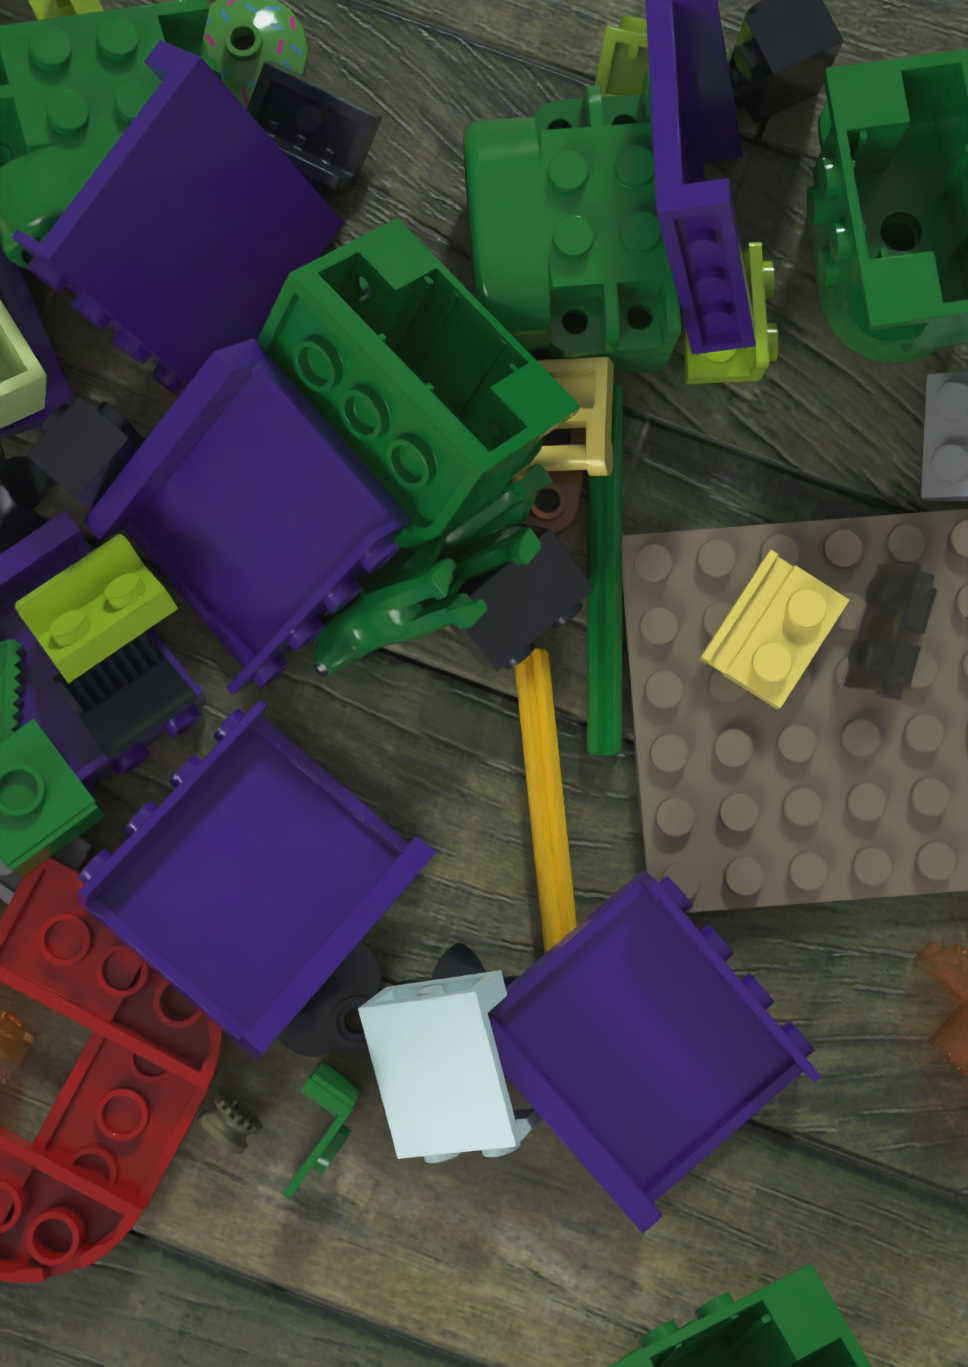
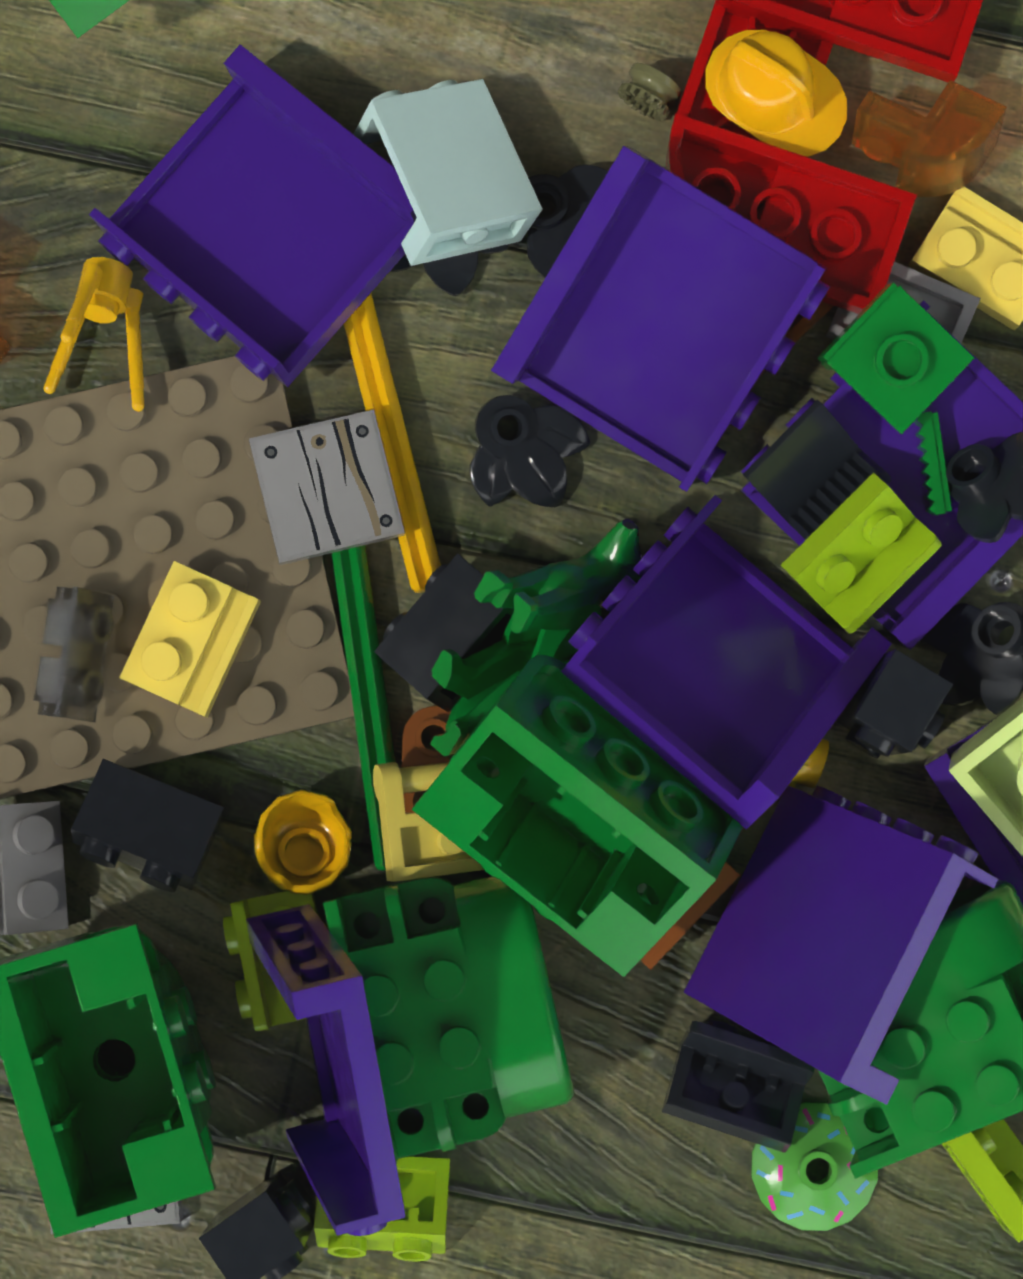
camera: 175 degrees right, 0 degrees up
green piece [283,1059,362,1199] -> none
none -> yellow plant [43,257,145,412]
none -> black brick [71,759,224,892]
none -> light grey tile [249,410,405,565]
none -> yellow hair [254,789,352,895]
none -> black plate [470,395,590,508]
none -> yellow piece [706,30,847,157]

